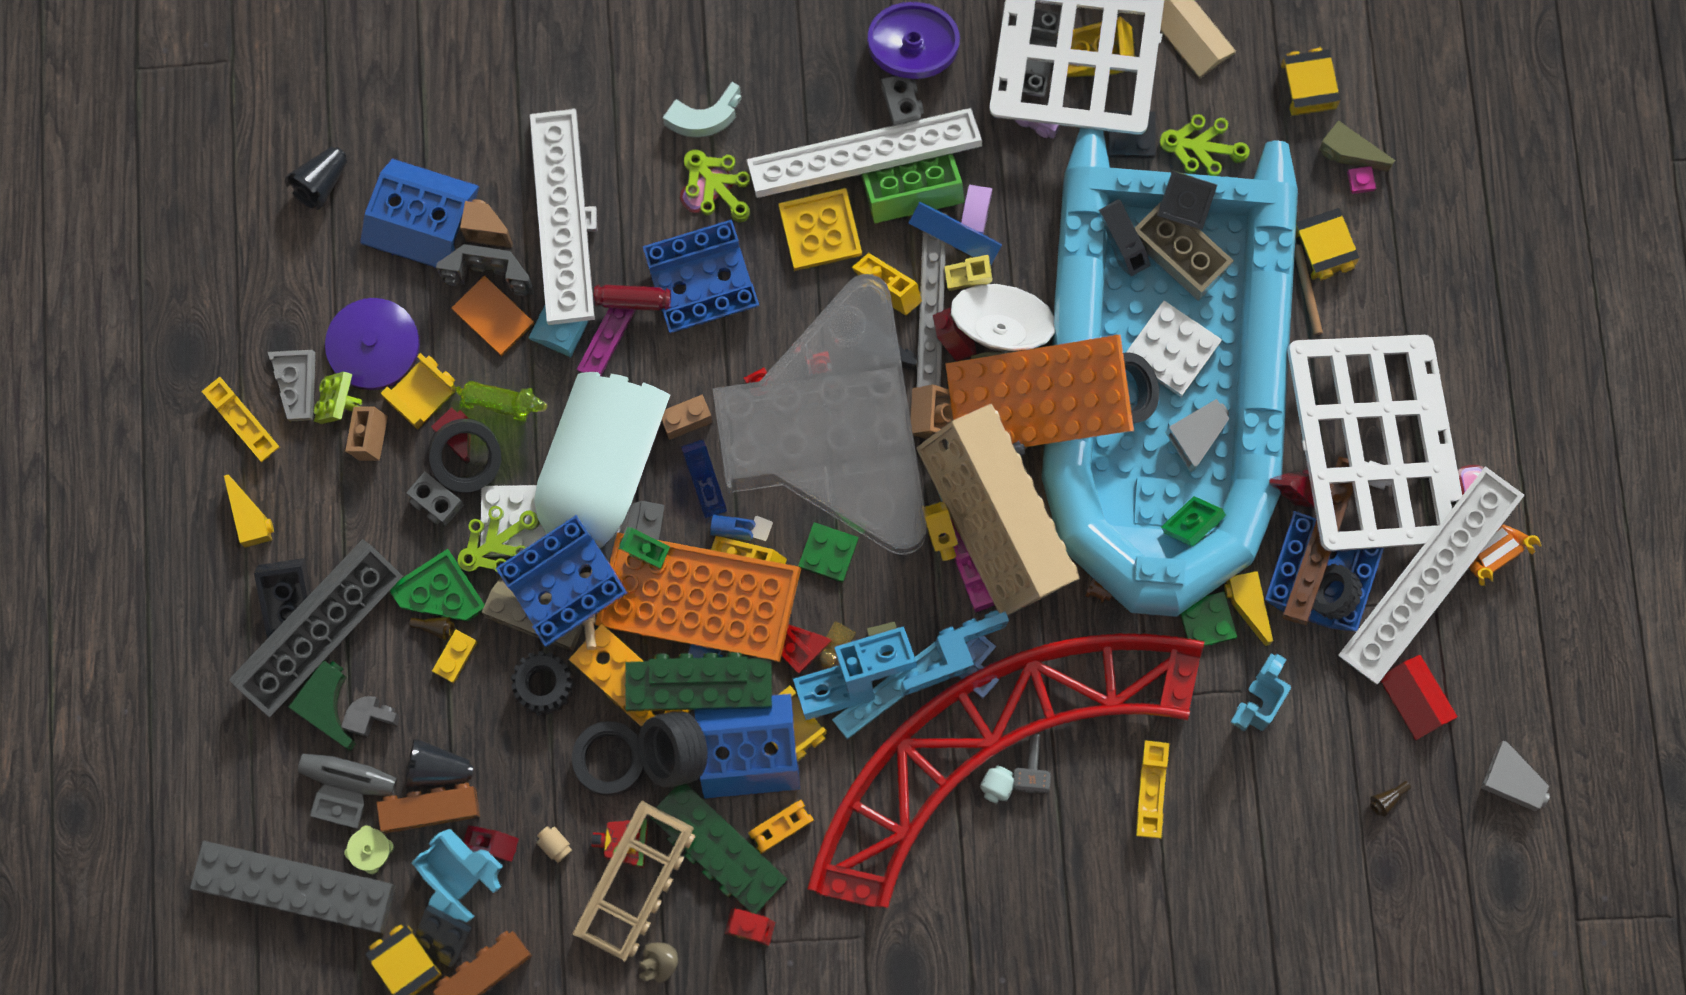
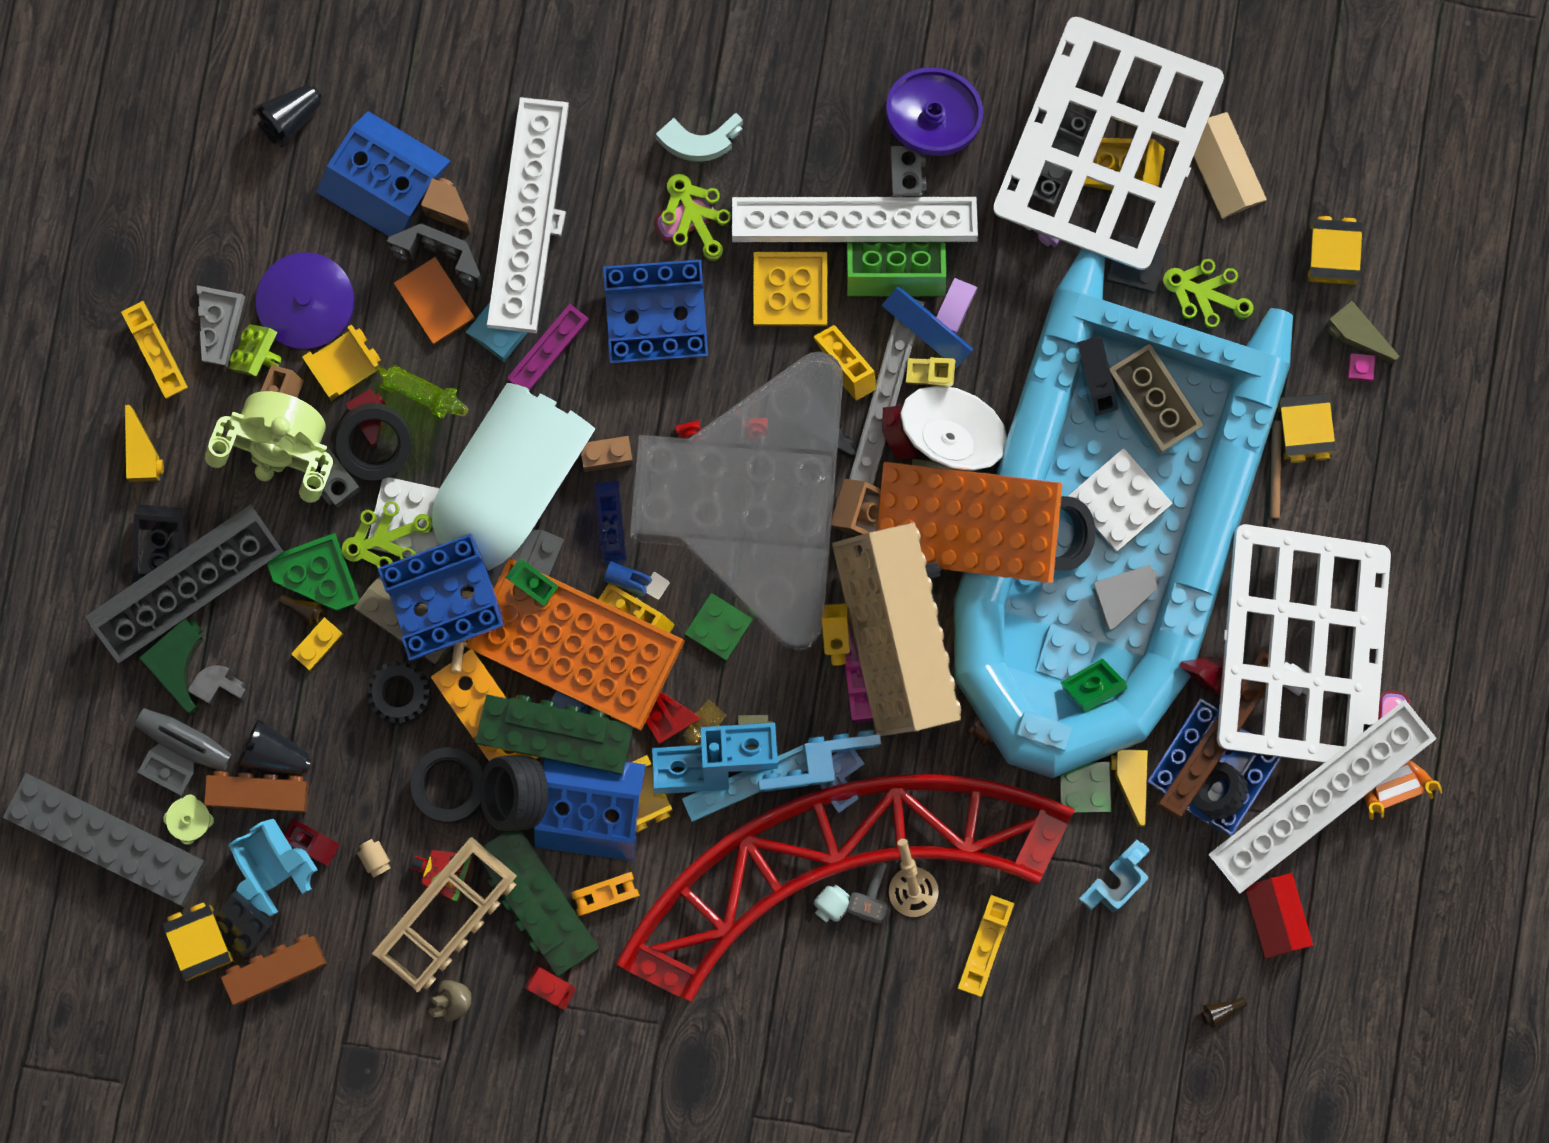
camera: 10 degrees right, 5 degrees up
dark red axle [593,284,671,311] -> none
black plate [1157,170,1217,230] -> none
light grey slope [1481,741,1550,811] -> none
none -> yellowish green piece [205,391,333,503]
none -> tan dish [889,839,939,917]

